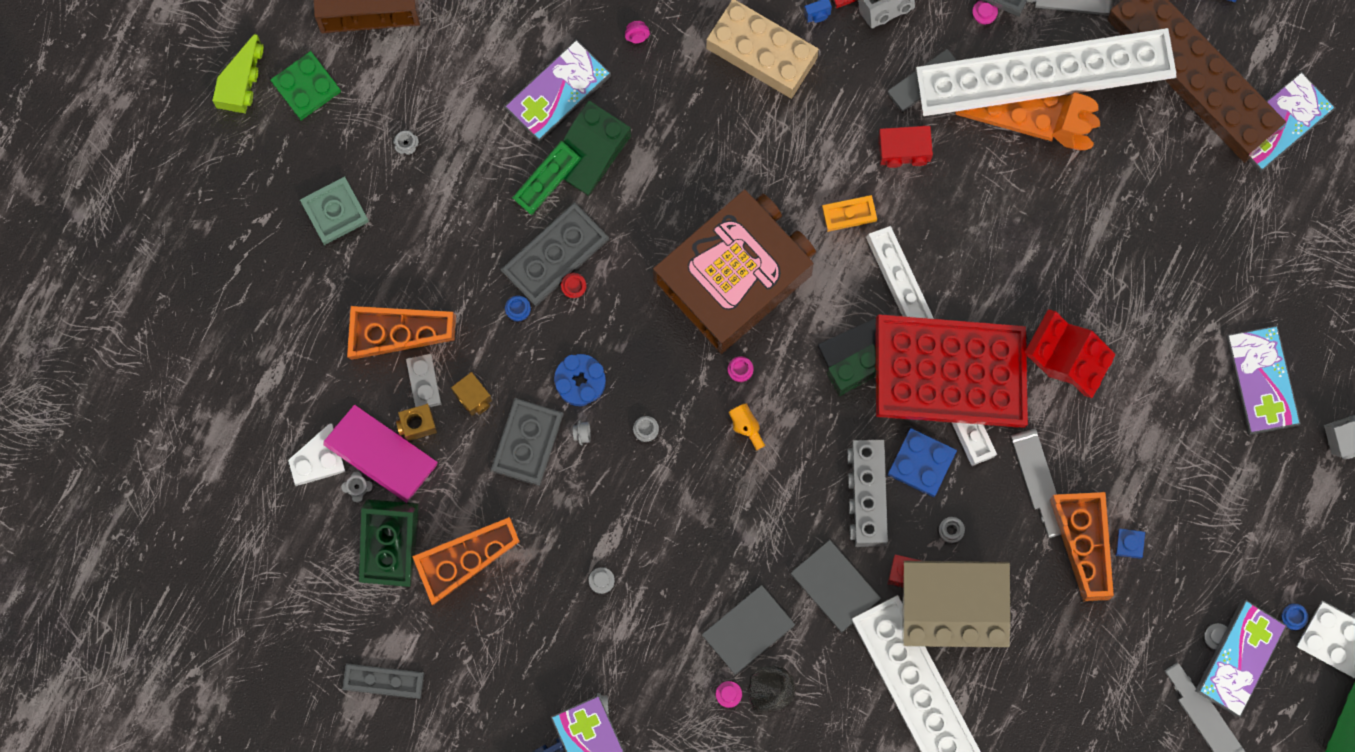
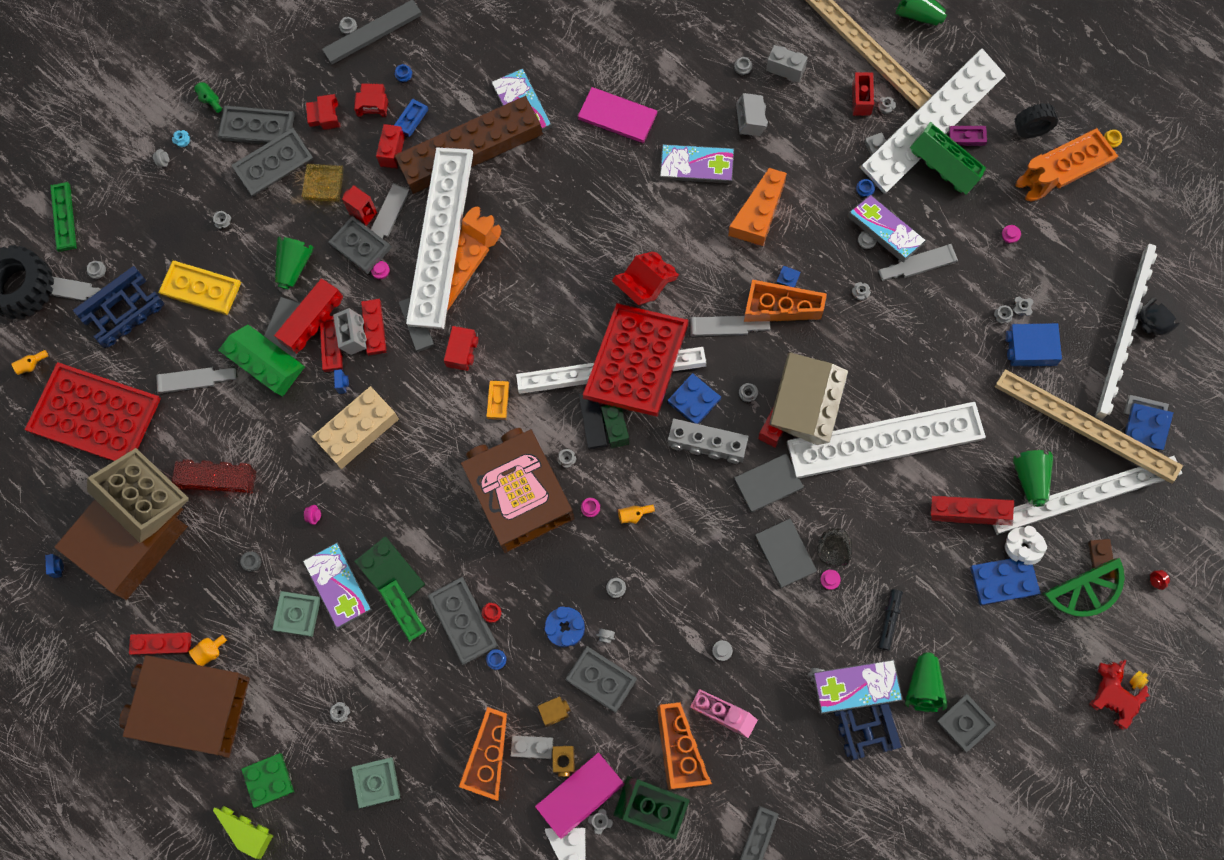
camera: 70 degrees left, 5 degrees down
none -> sand green plate [272,591,321,637]
none -> red plate [361,299,387,356]
none -> light grey plate [557,449,576,468]
none -> dark pink tile [578,87,657,143]
none -> bright pink slope [690,689,758,738]
none -> orange wedge [728,168,787,246]
none -> light grey plate [852,282,870,300]

